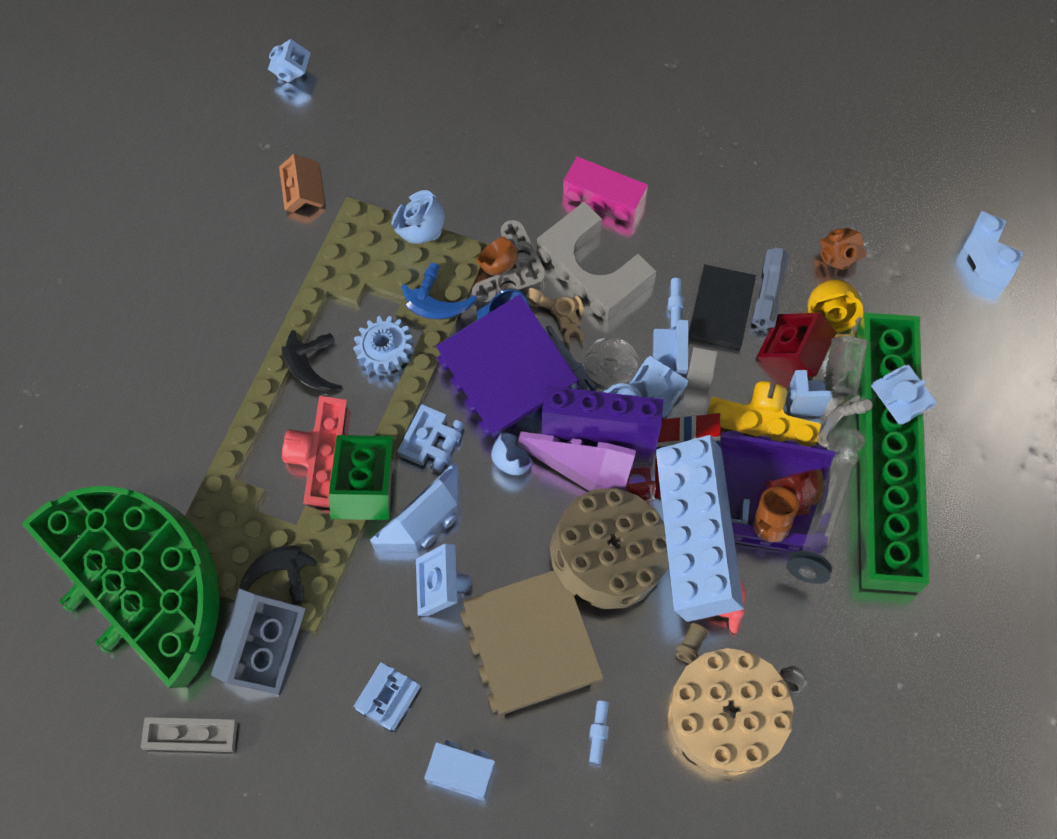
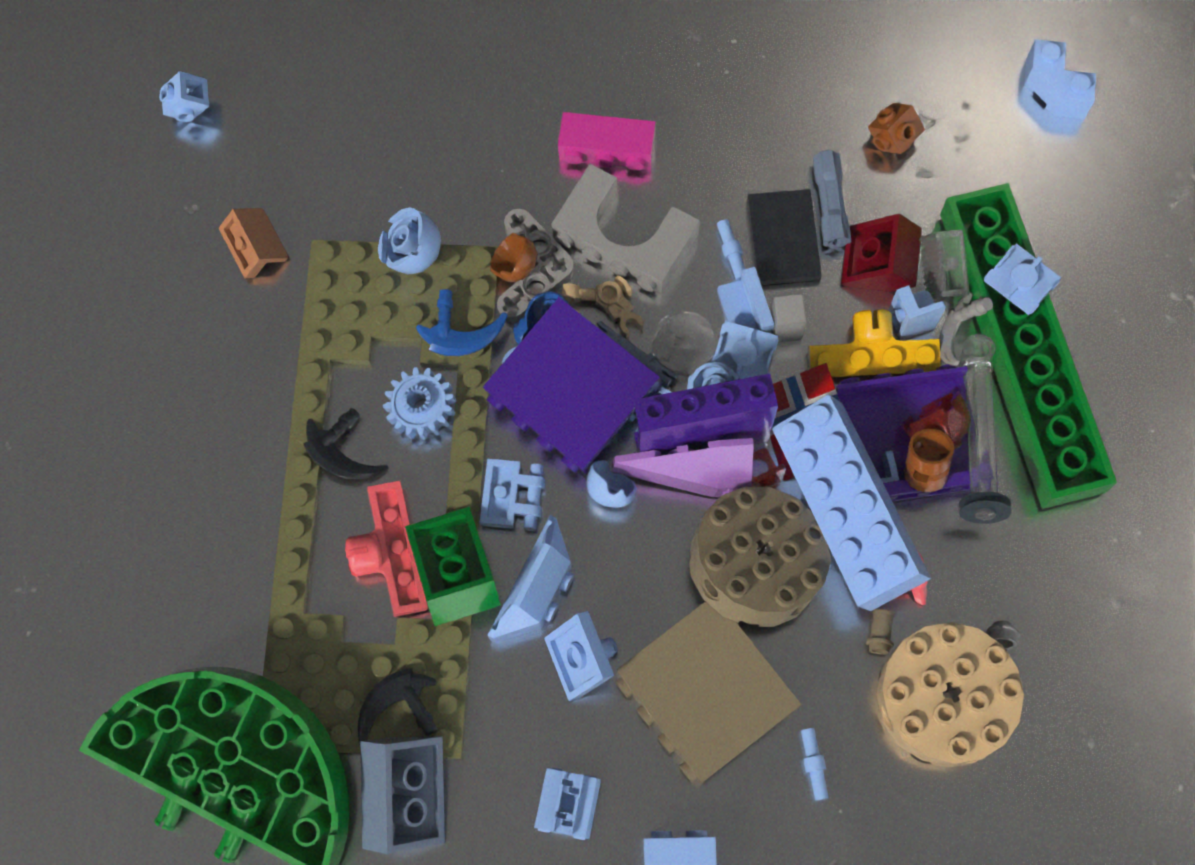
camera: 15 degrees left, 5 degrees up
yellow cylinder [807,279,863,333] -> none

